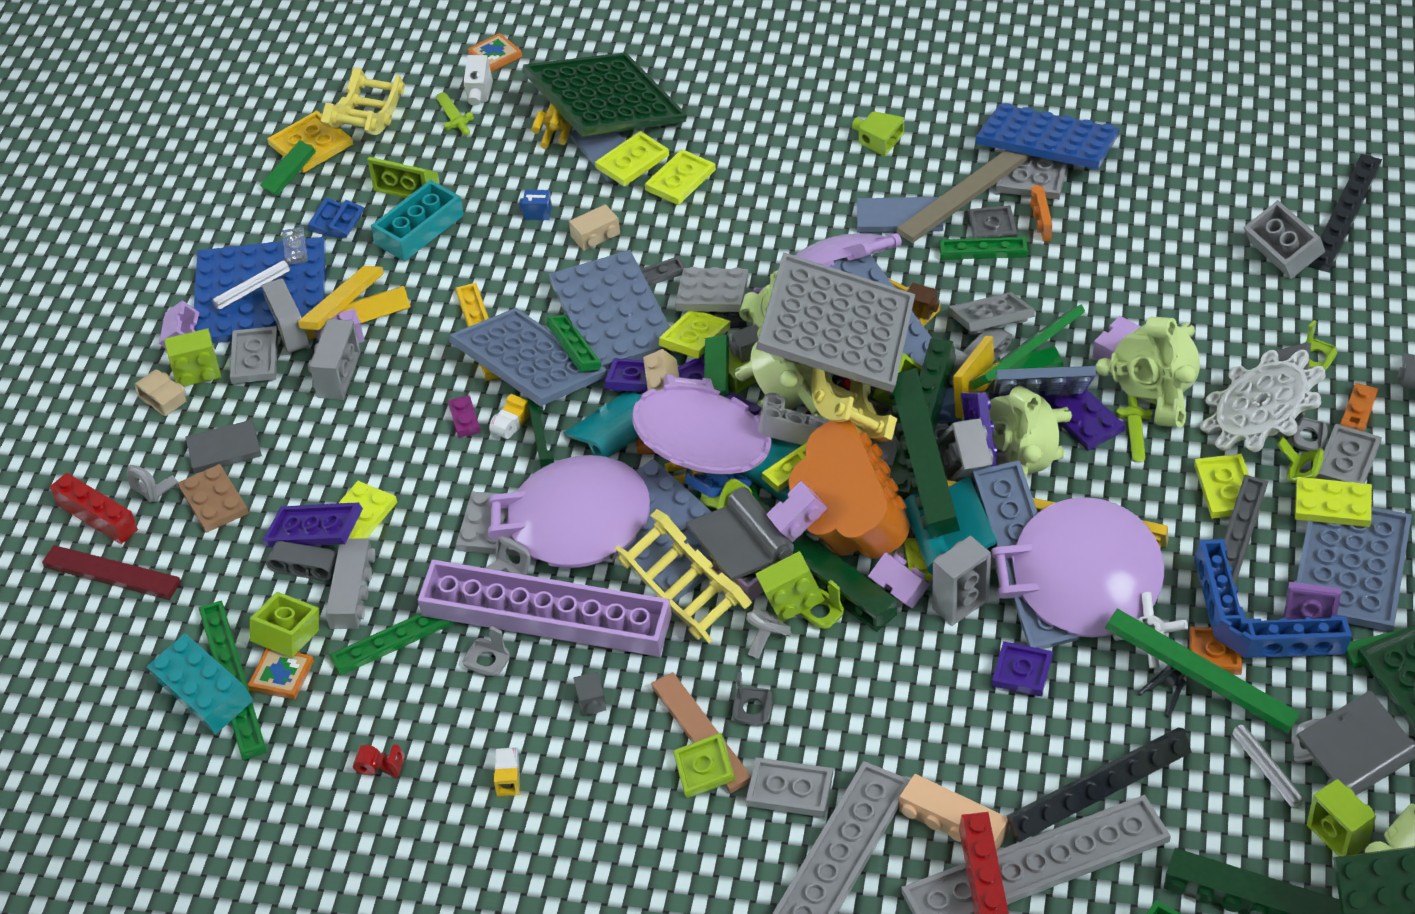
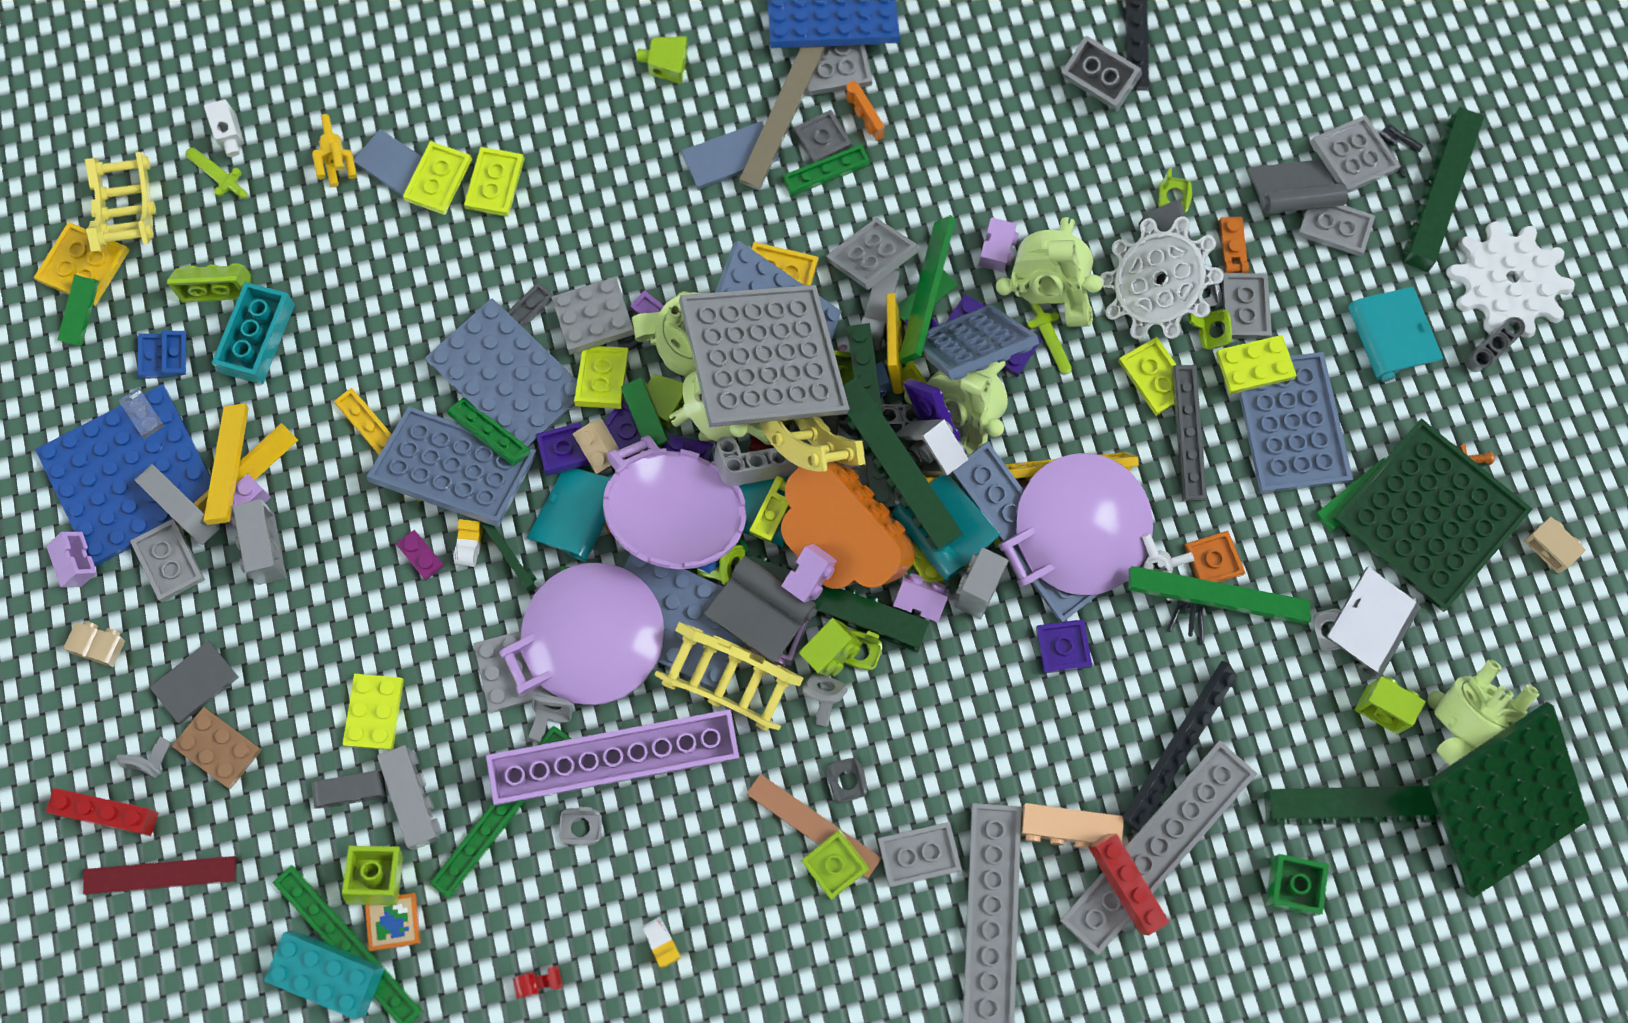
camera: 30 degrees left, 25 degrees up
lime brick [164,328,222,387] -> none
axle [212,260,290,310] -> none
dark purple plate [262,502,363,547] -> none
tile [468,33,522,72] -> none
blue brick [519,190,552,220] -> none
dark green plate [522,52,687,137] -> none
tan brick [569,204,620,251] -> none
dark grey brick [573,672,606,716] -> none
dark grey brick [729,324,759,363] -> none
lavender dish [777,233,902,271] -> none
reddish brown brick [907,283,940,320] -> none
blue brick [1194,539,1352,658] -> none
light grey axle [1232,724,1304,808] -> none
medium lavender tile [1283,582,1341,620] -> none

